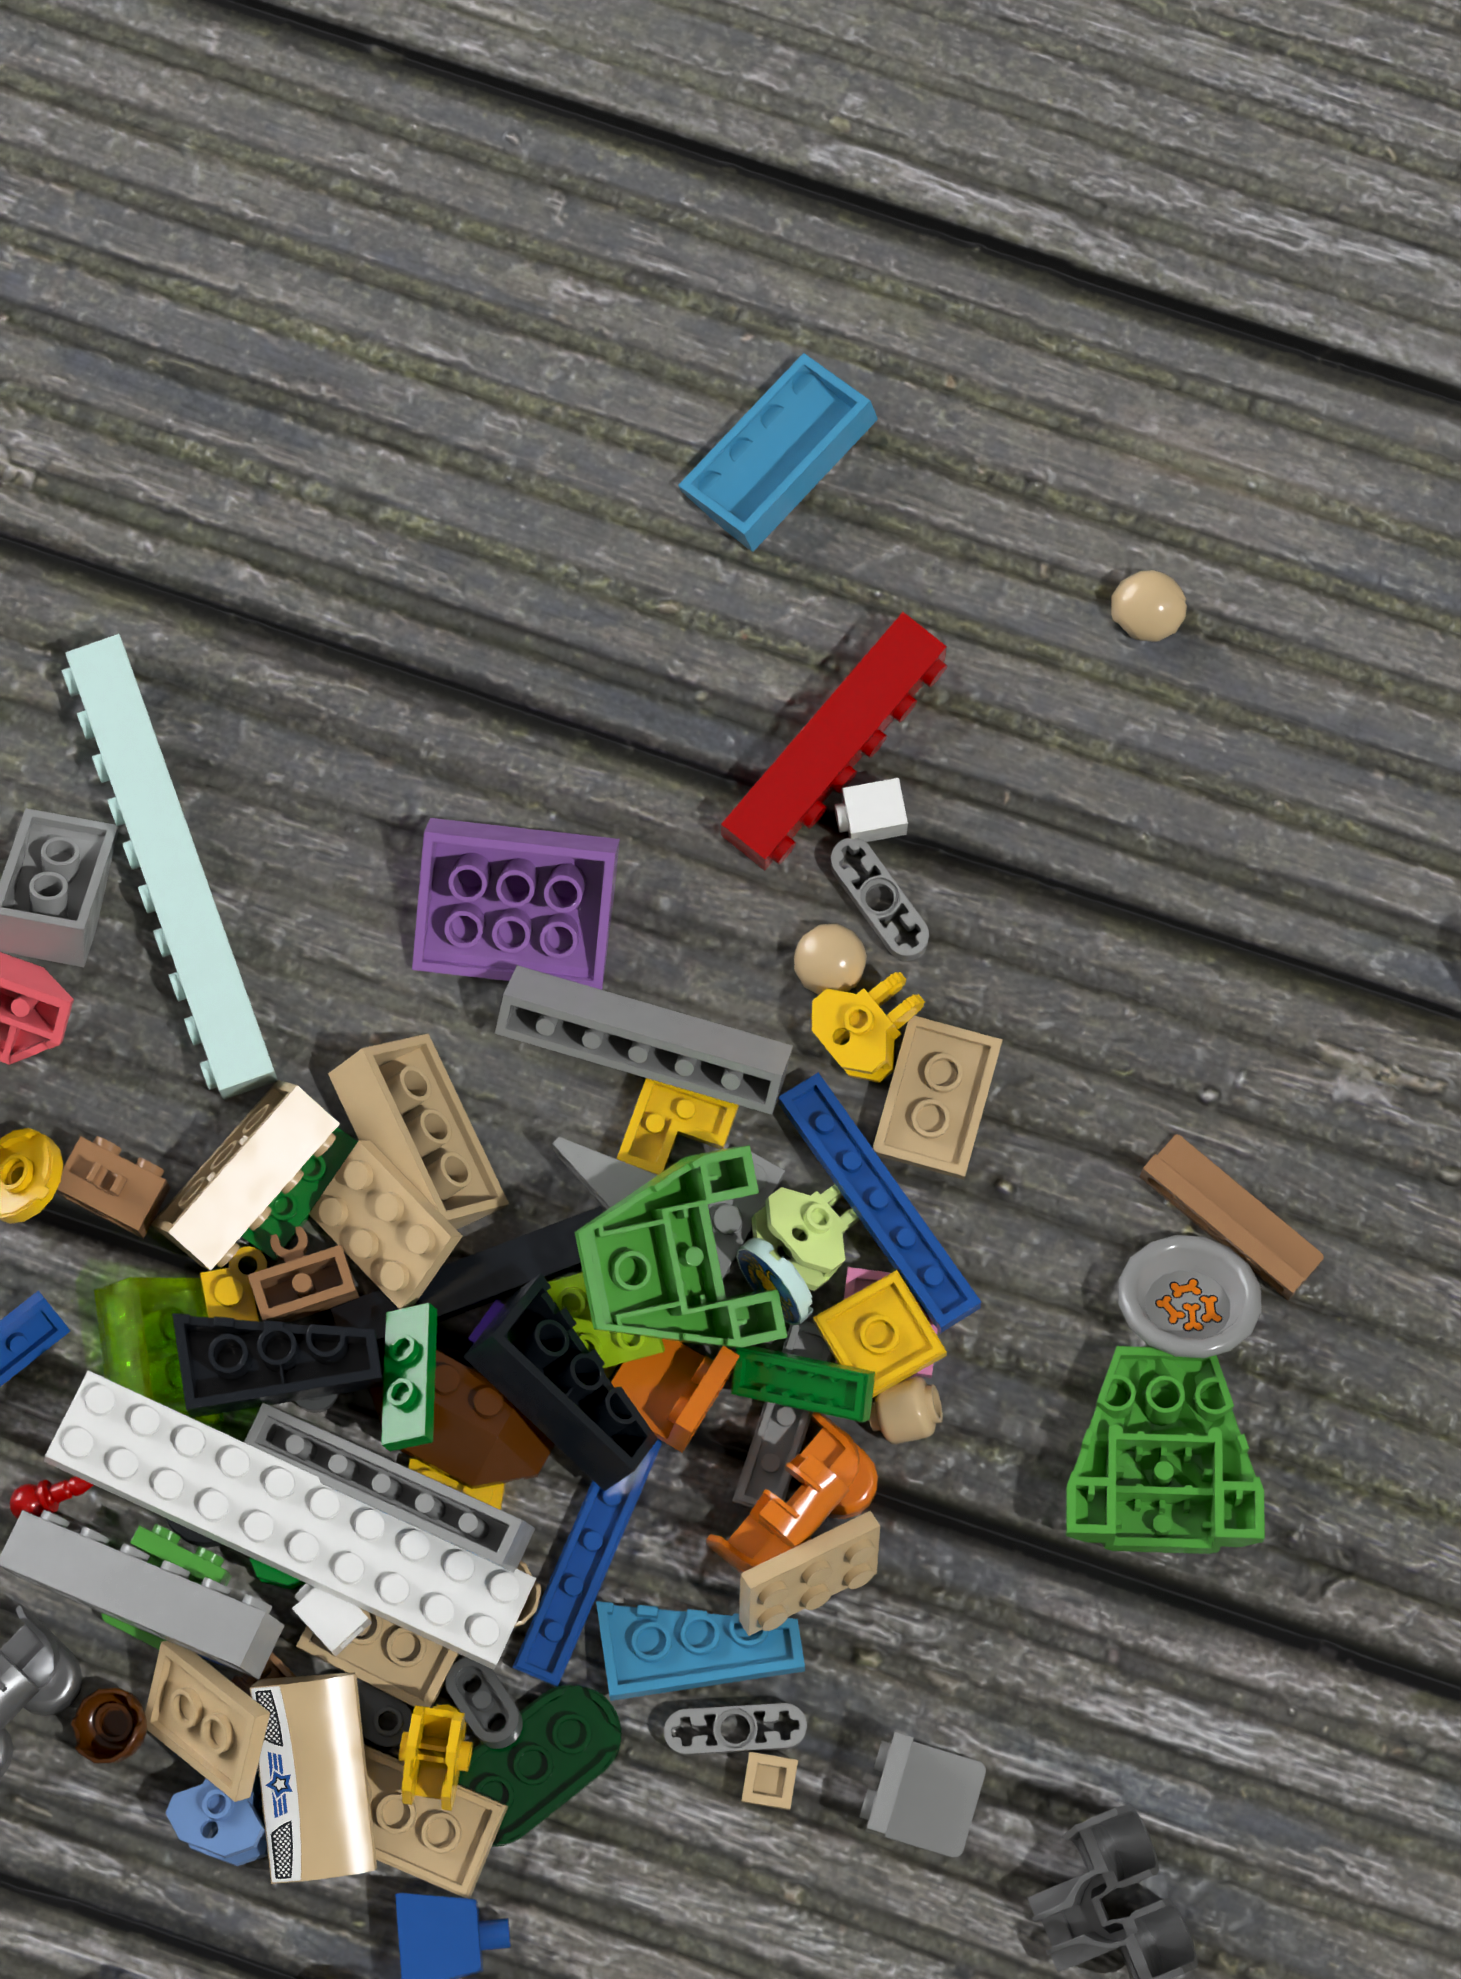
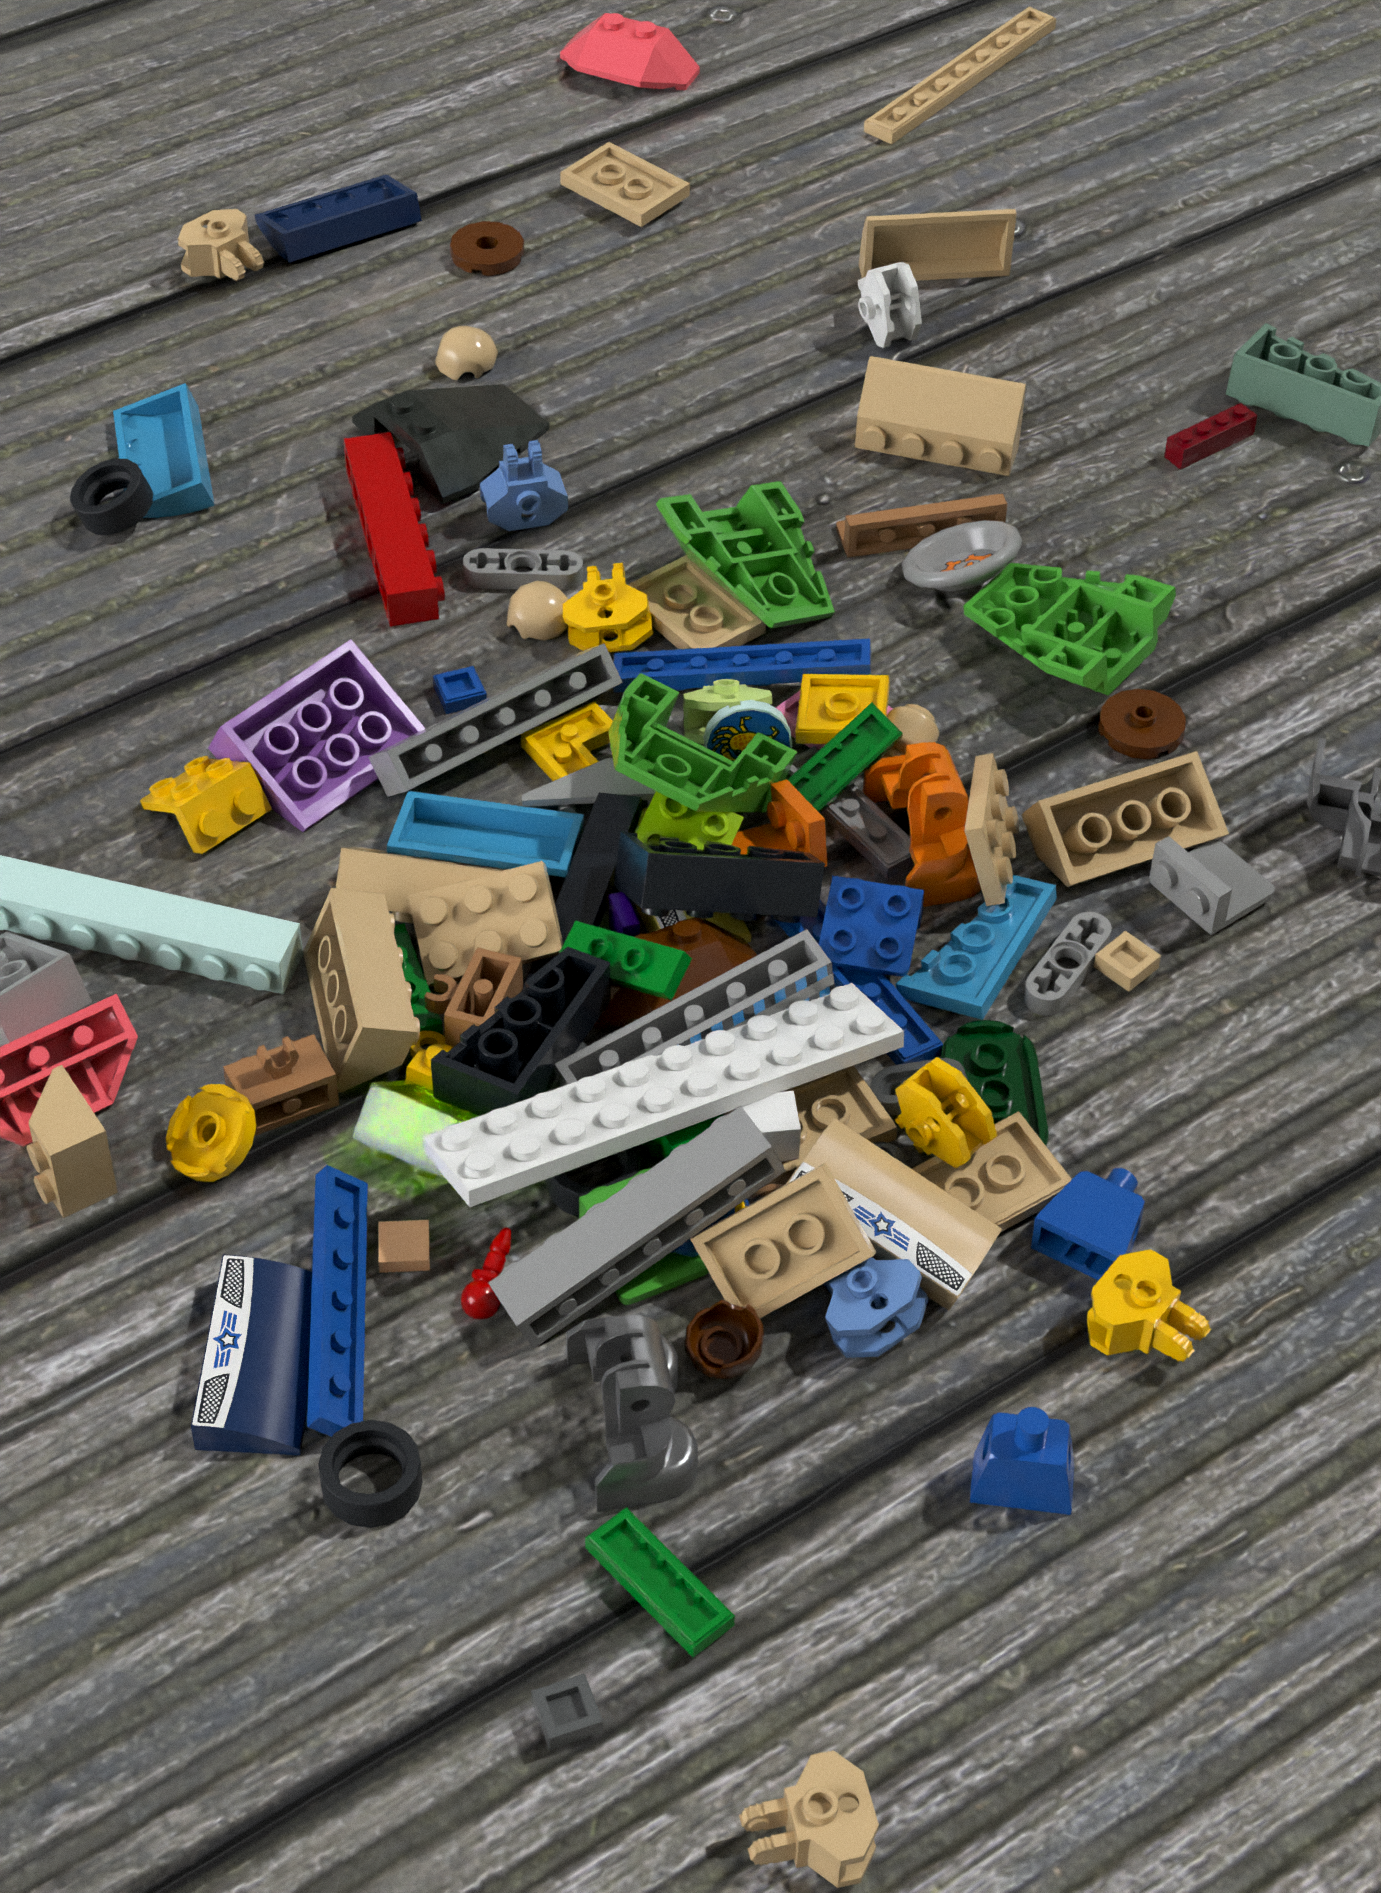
camera: 55 degrees left, 30 degrees down
white brick [834,778,908,842] -> none
none -> black tyre [70,458,153,535]
none -> yellow bracket [140,756,272,854]
none -> tan hinge [178,209,264,281]
none -> dark blue slope [255,174,422,263]
none -> pearl dark grey wedge [352,384,550,504]
none -> light nougat tile [378,1220,430,1273]
none -> dark azure slope [387,791,584,877]
none -> blue tile [433,666,487,714]
none -> reddish brown tile [450,221,524,276]
none -> medium blue hinge [480,440,568,531]
none -> bright green wedge [656,481,835,628]
none -> blue bracket [819,875,924,977]
none -> tan slope [855,356,1026,476]
none -> tan slope [1021,751,1229,887]
none -> reddish brown plate [1098,689,1186,759]

